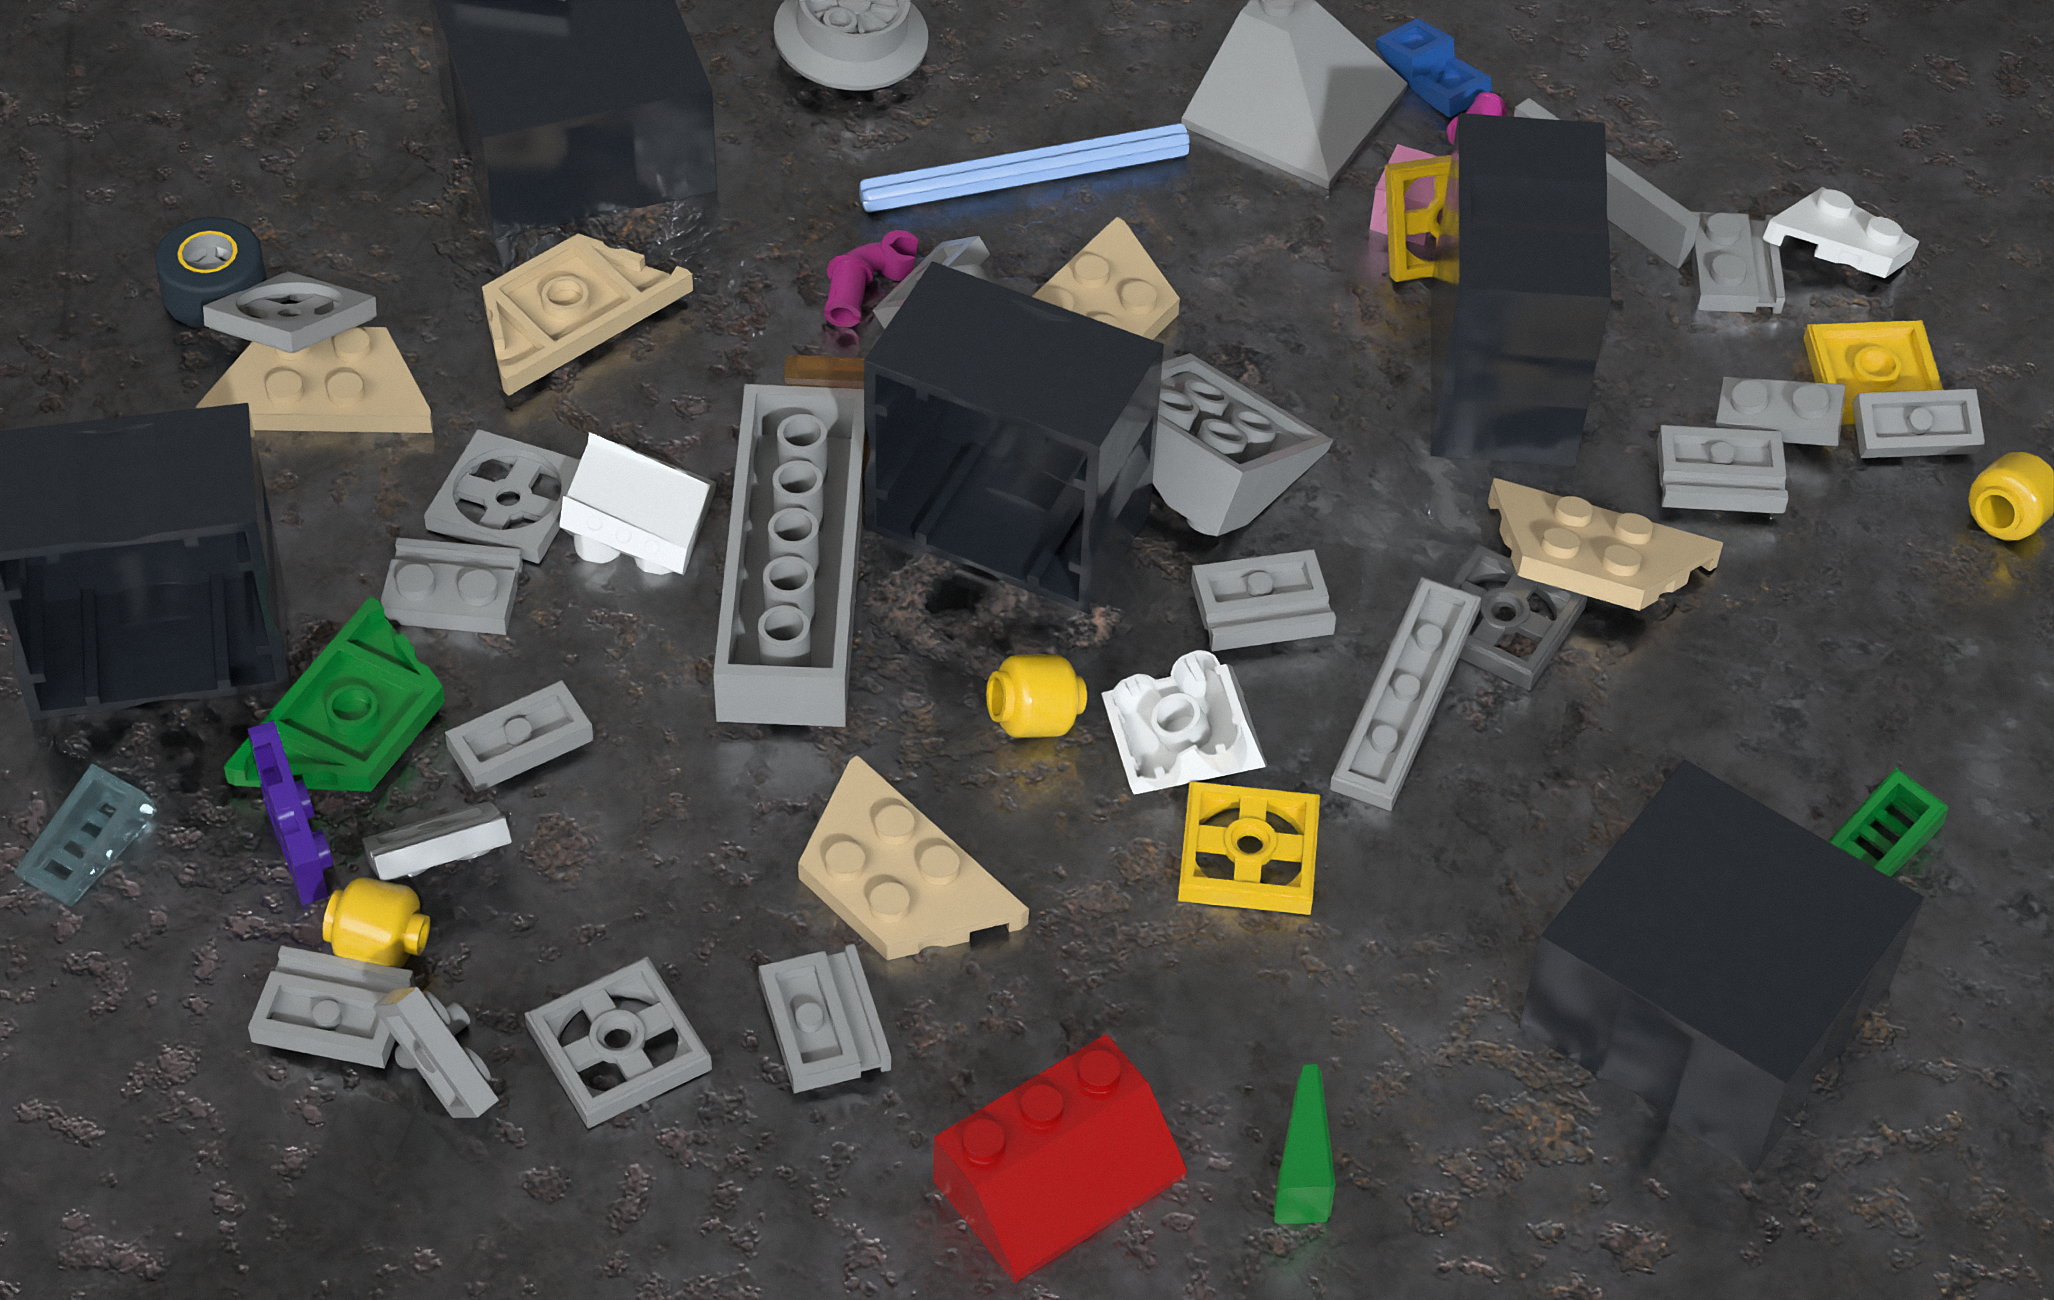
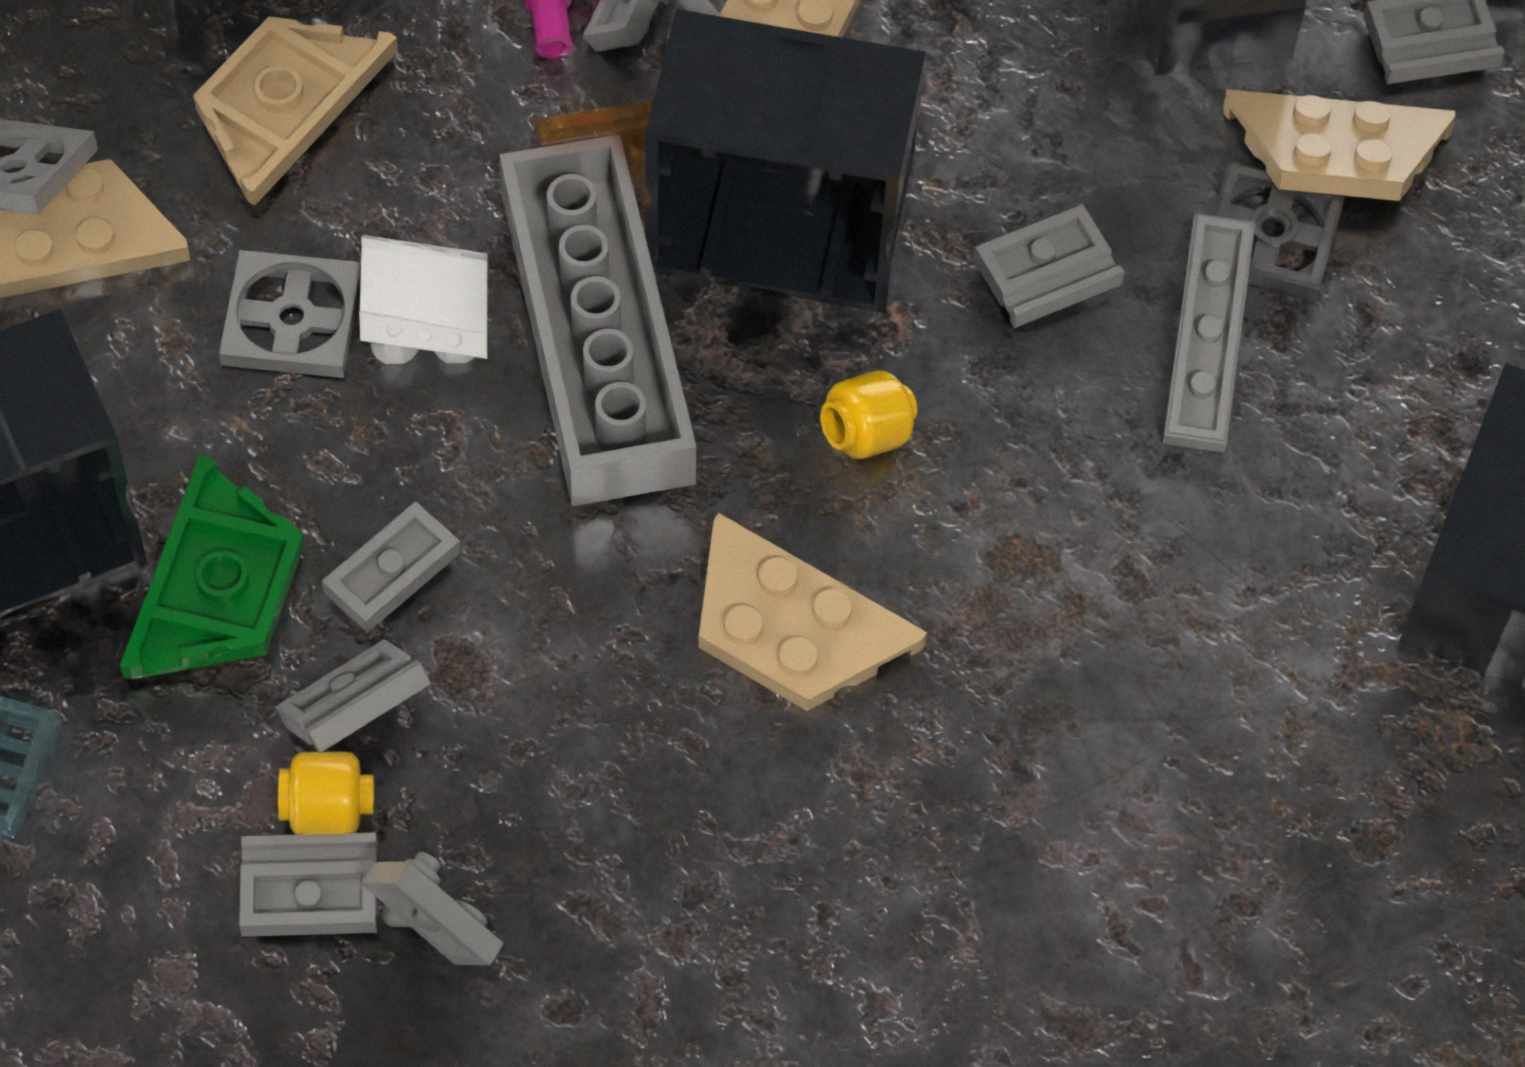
camera: 15 degrees left, 10 degrees up
dark purple wing [247,720,334,905] -> none
light grey plate [380,538,523,635] -> none
light grey piece [524,956,712,1129] -> none
light grey plate [759,944,891,1093] -> none
red slope [933,1033,1187,1283] -> none
white slope [1101,650,1268,795] -> none
light grey slope [1153,353,1333,536] -> none
yellow piece [1178,781,1320,915] -> none
green slope [1273,1064,1336,1224] -> none

